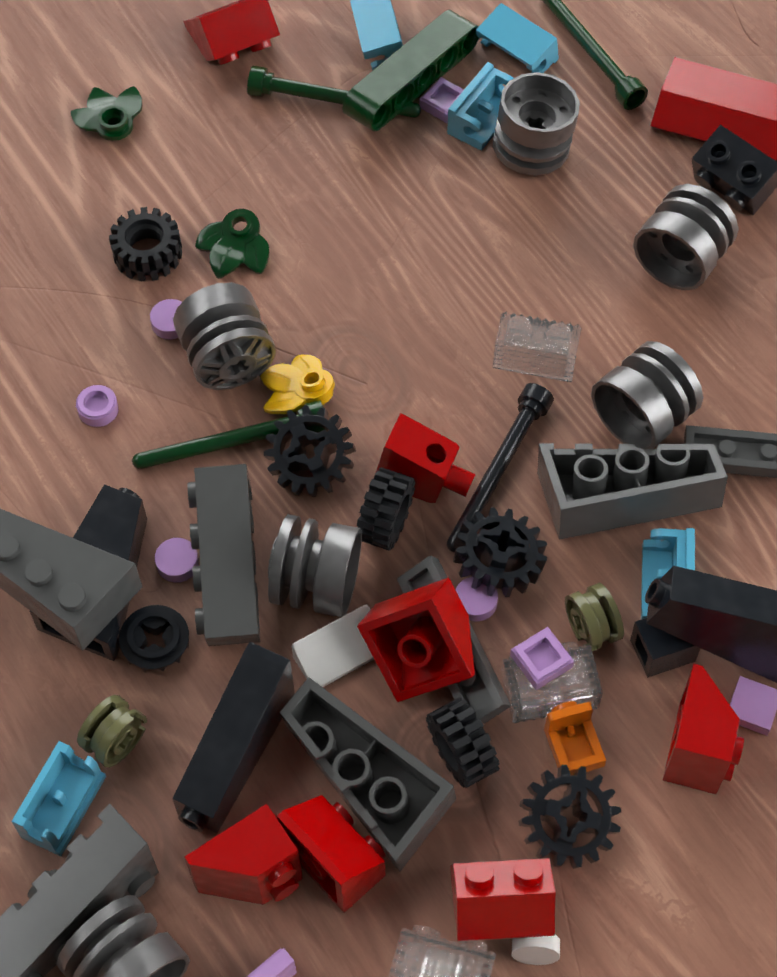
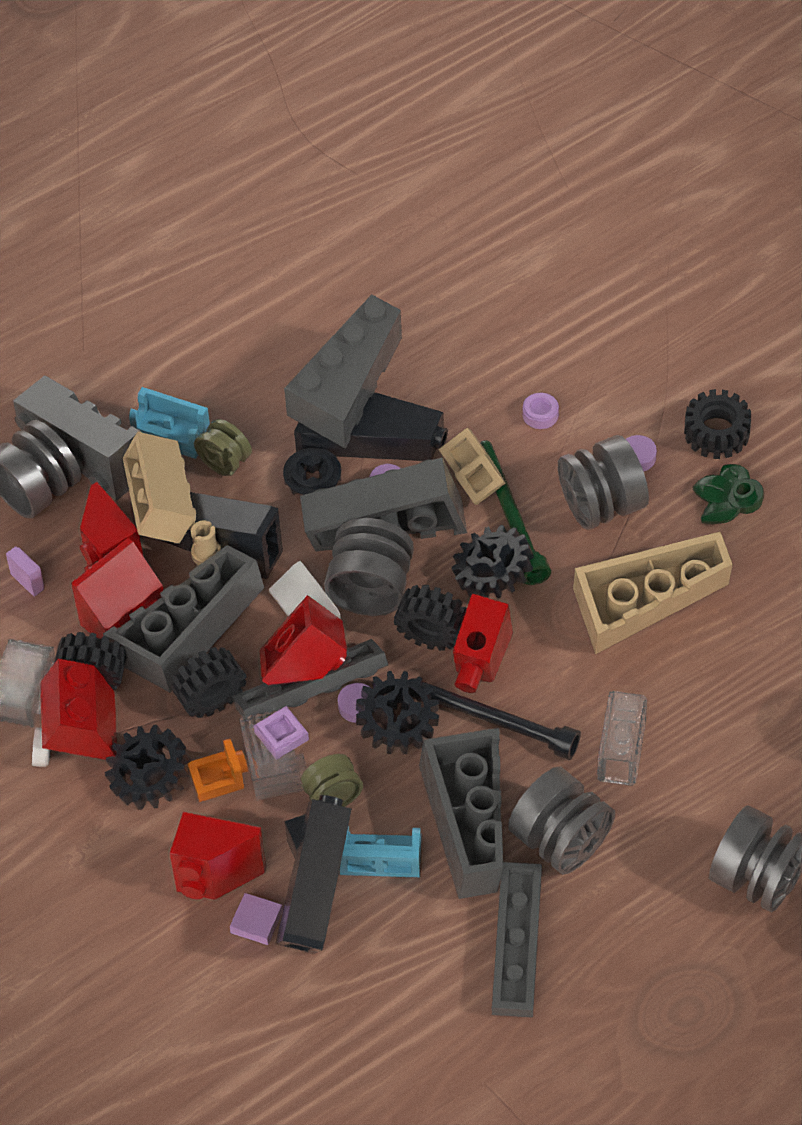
camera: 90 degrees right, 5 degrees down
yellow plate [260,354,335,414] -> none
none -> black tyre [54,632,127,691]
none -> tan brick [123,431,196,544]
none -> tan pin [191,520,221,566]
none -> tan slope [439,428,505,505]
none -> tan wedge [573,532,732,654]

